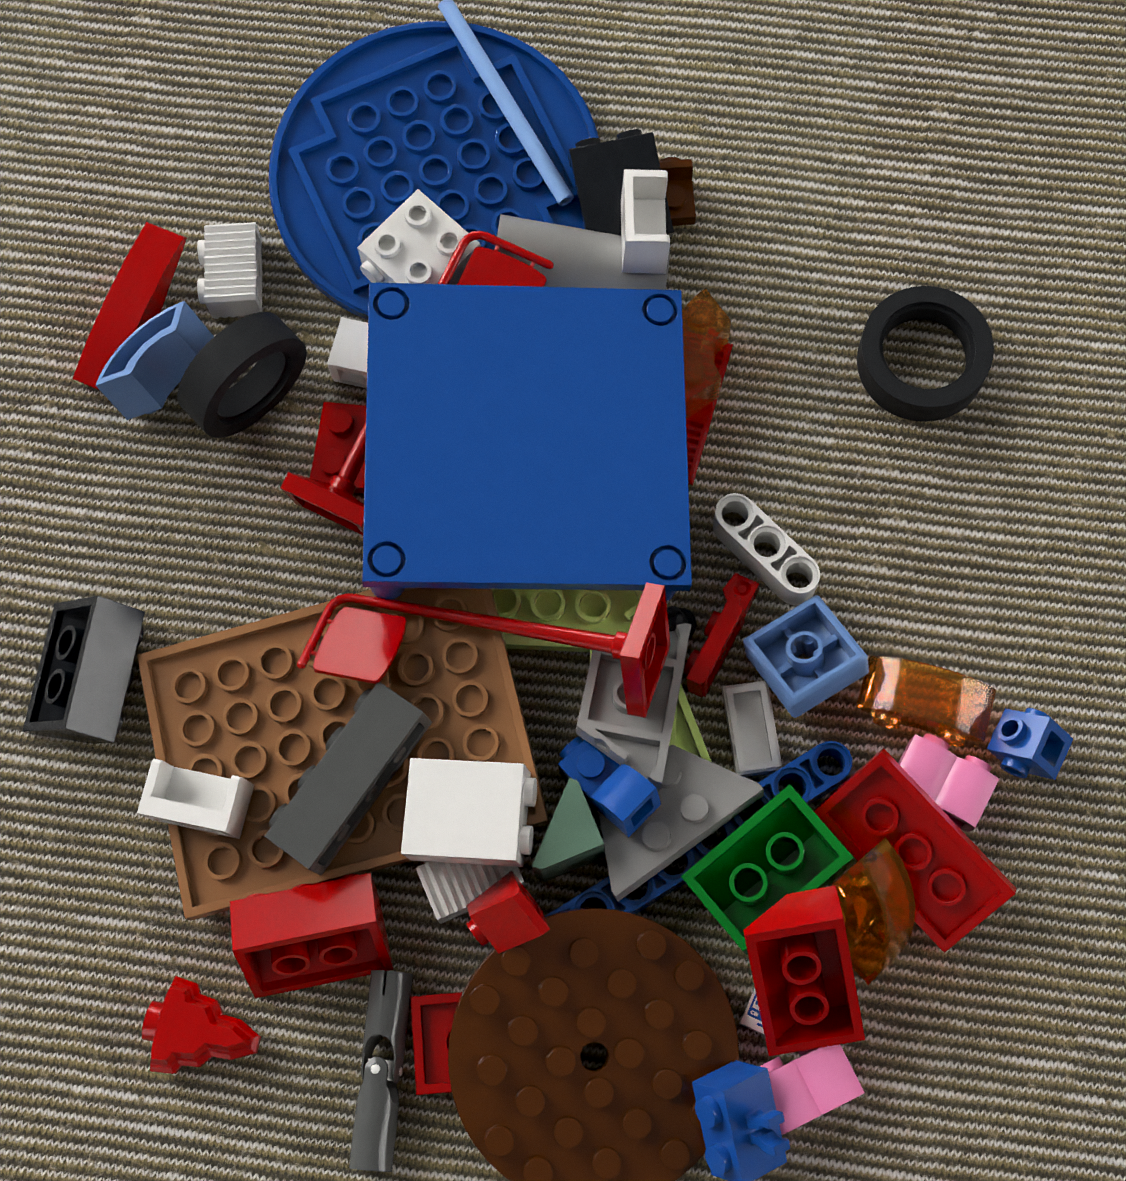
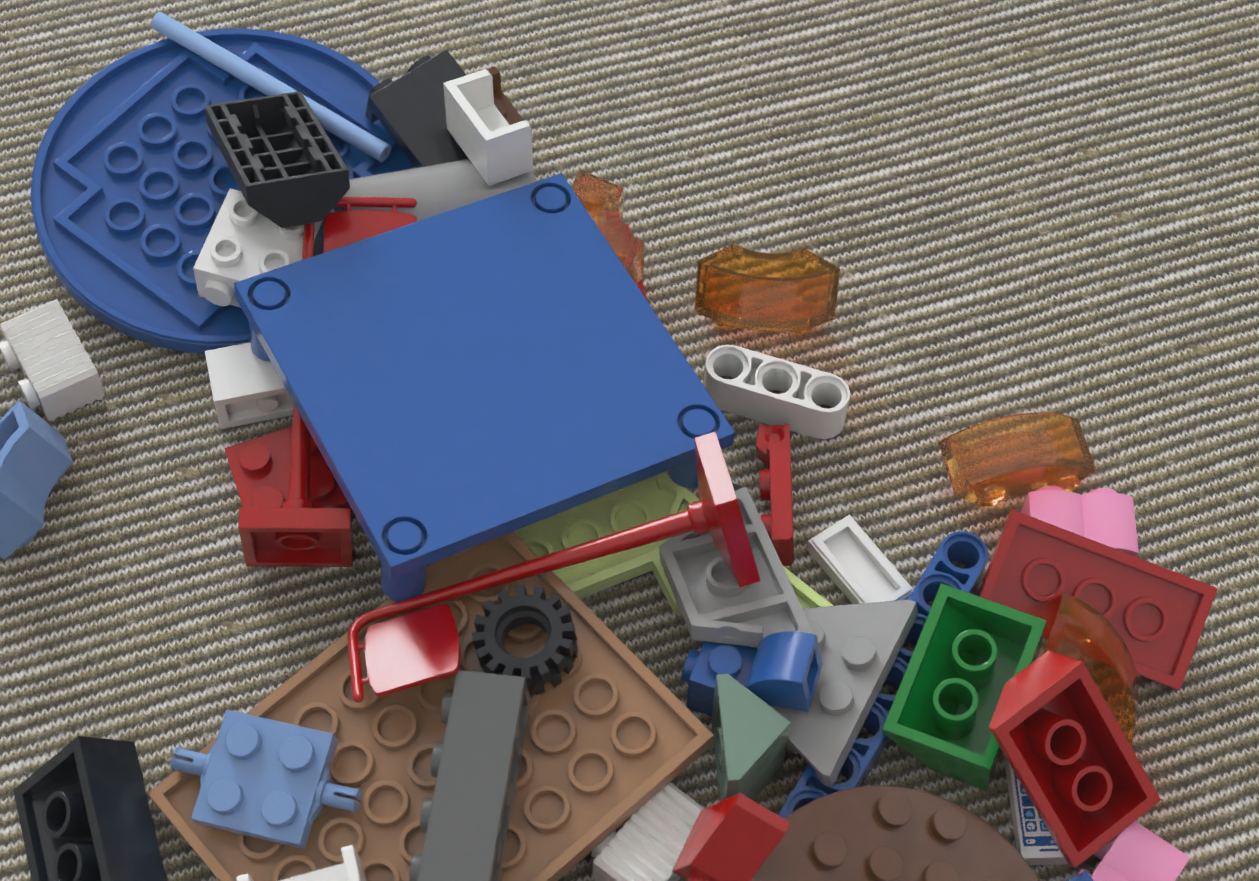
camera: 35 degrees left, 15 degrees down
black tyre [177,312,307,438] -> none
white brick [401,758,537,867] -> none
medium blue brick [743,595,869,718] -> none
black tyre [857,286,994,422] -> none
blue brick [987,708,1073,780] -> none
none -> medium blue plate [170,709,362,850]
none -> black piece [205,91,350,228]
none -> black tyre [472,585,578,695]
none -> clear orange brick [694,244,840,334]

